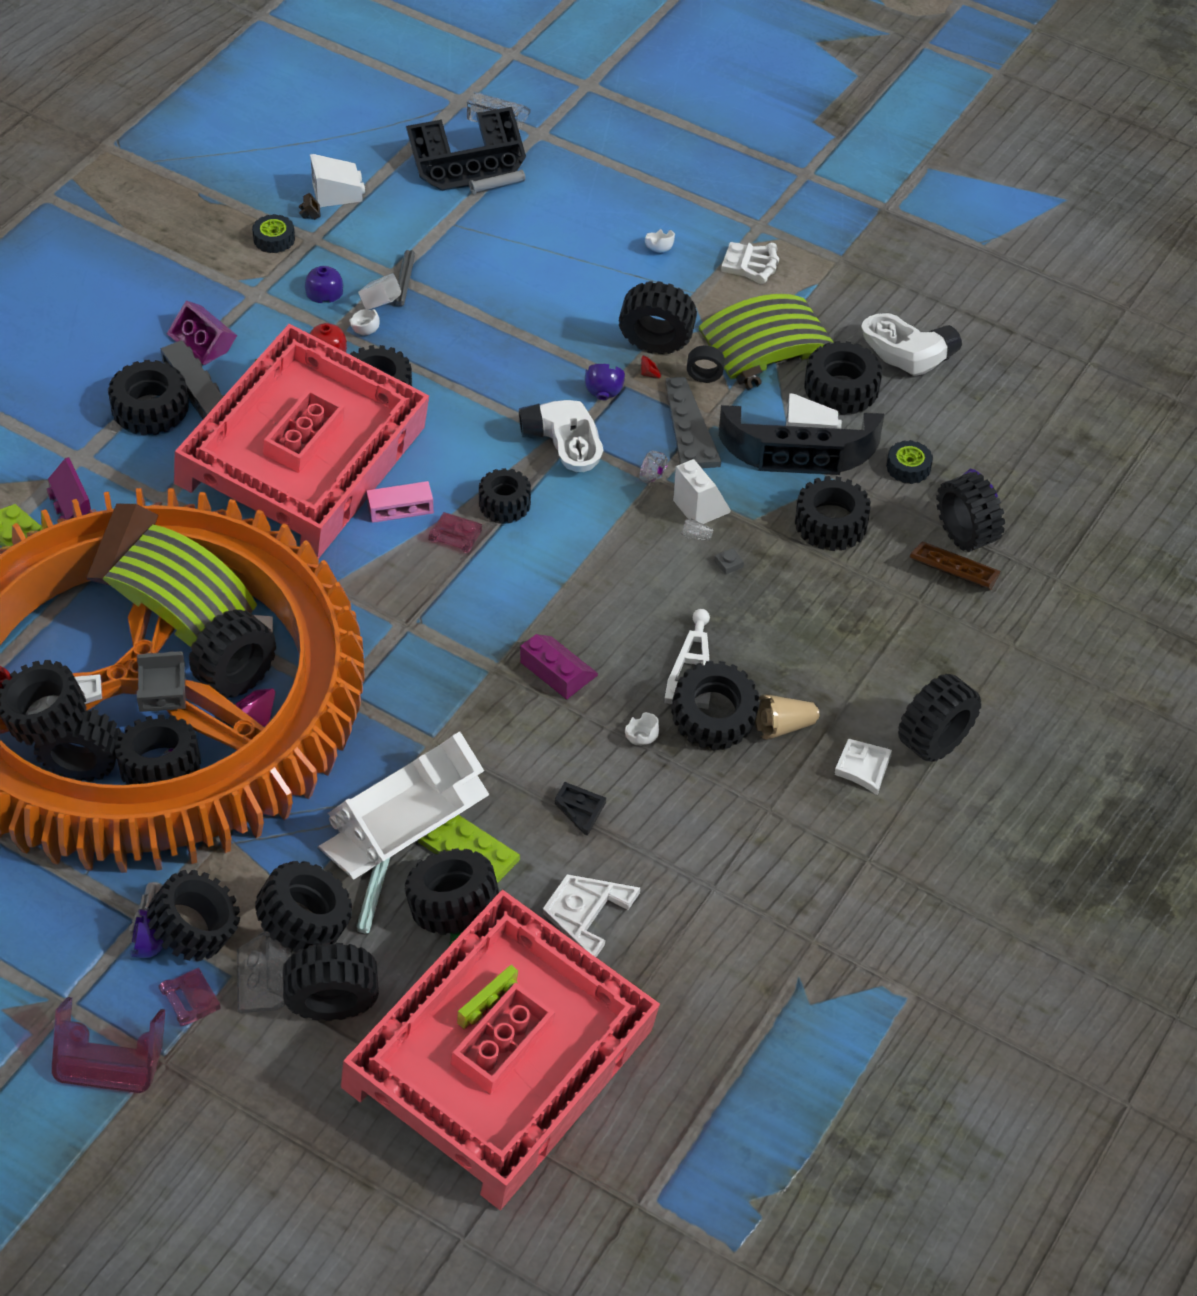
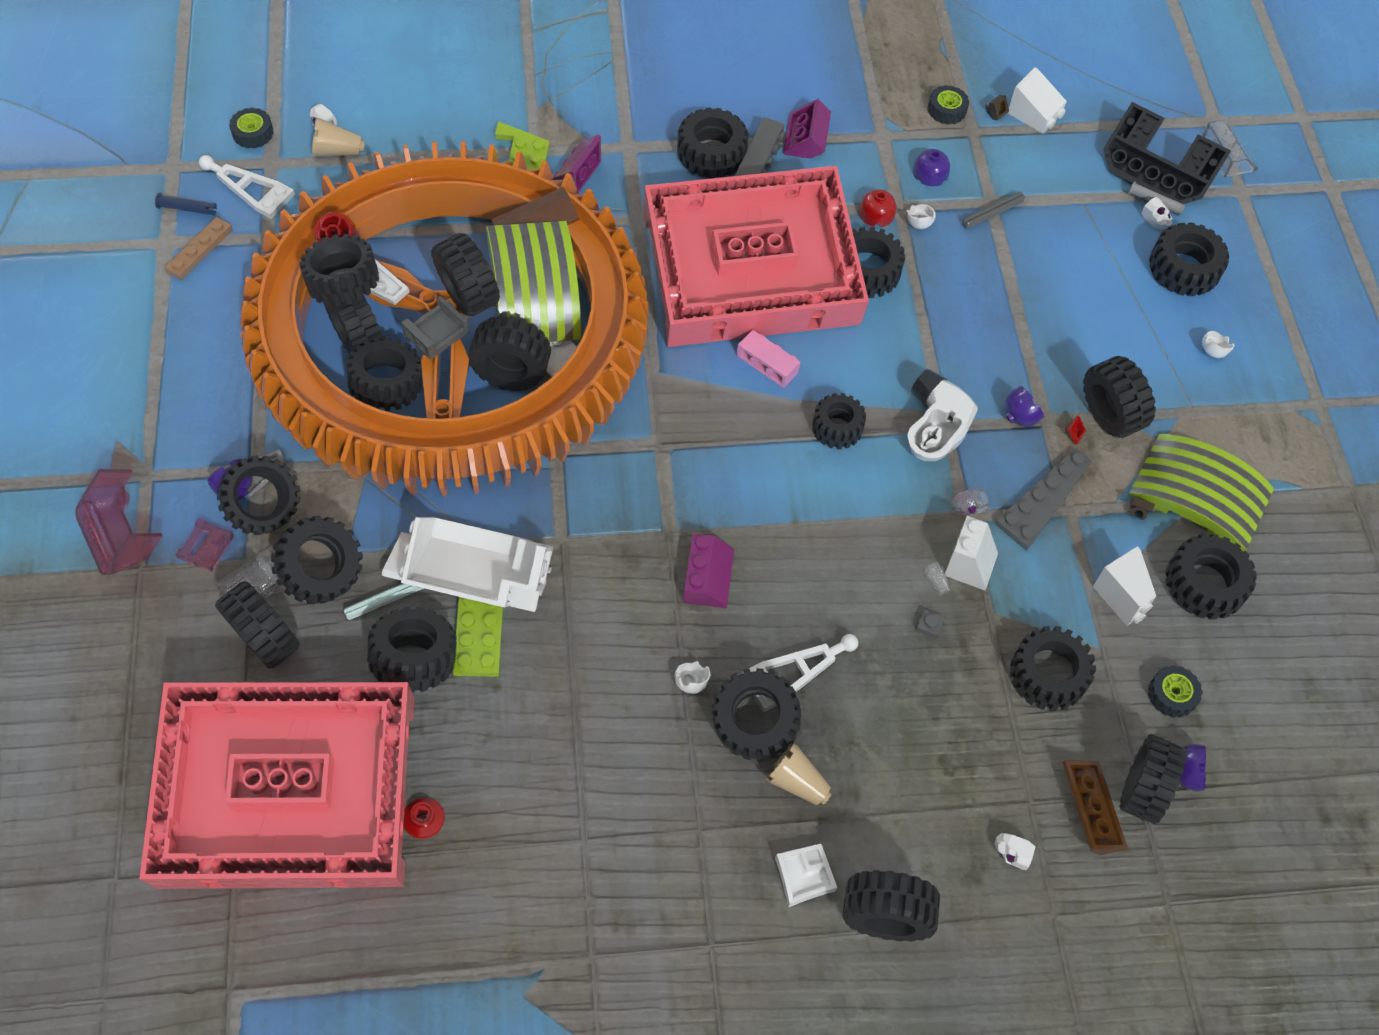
camera: 50 degrees right, 10 degrees up
dark pink slope [234,688,275,727] -> none
white piece [358,273,401,310] -> none
clear pink plate [428,512,482,553] -> none
lime plate [457,965,518,1029] -> none
white wing [543,874,640,957] -> none
black wing [555,782,606,836] -> none
black tyre [686,345,725,383] -> none
black slope [718,405,884,475] -> none
white plate [721,242,779,285] -> none
white piece [861,313,962,376] -> none
none -> black tyre [431,233,500,317]
none -> white rock [994,833,1035,870]
none -> white rock [1141,197,1172,230]
none -> black tyre [1149,222,1230,296]

